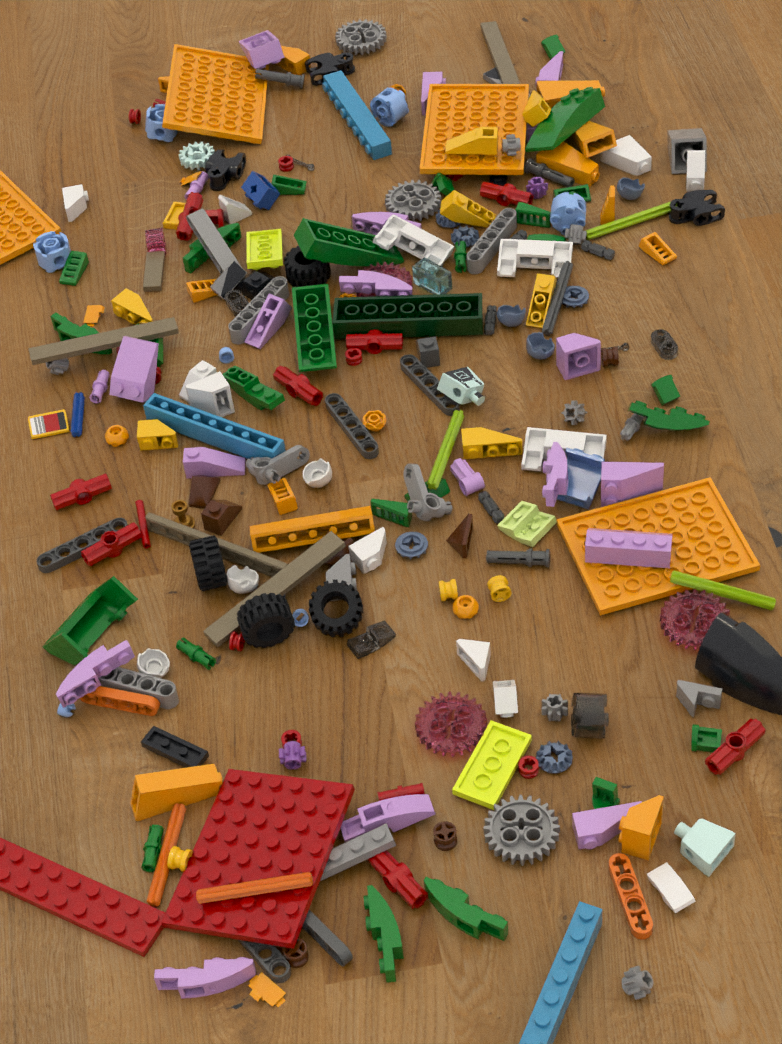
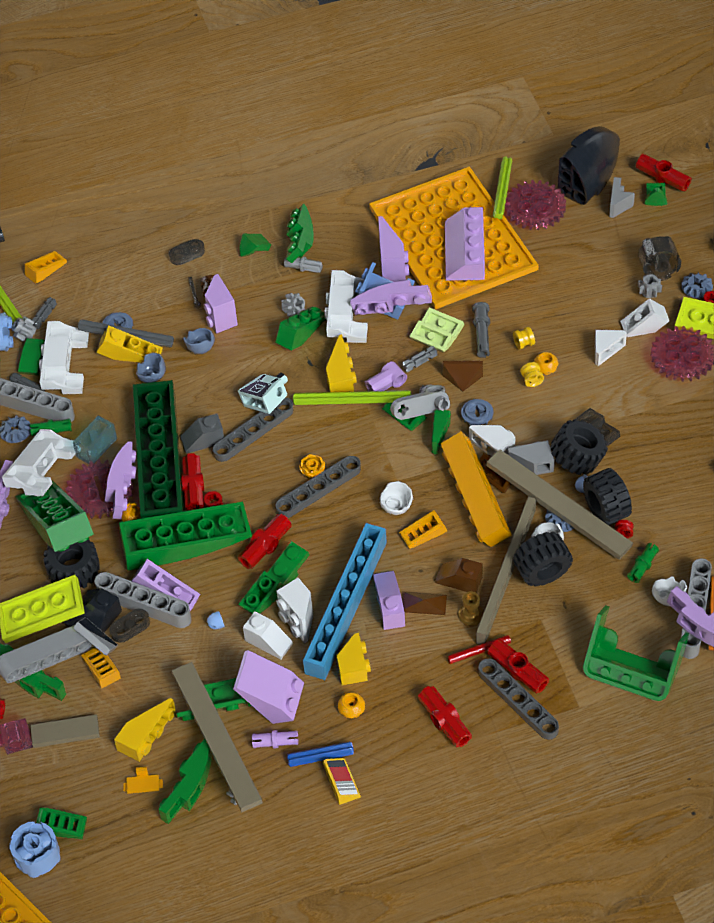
camera: 100 degrees left, 5 degrees up
light grey piece [246,445,310,484] -> none
none -> green slope [275,307,326,351]

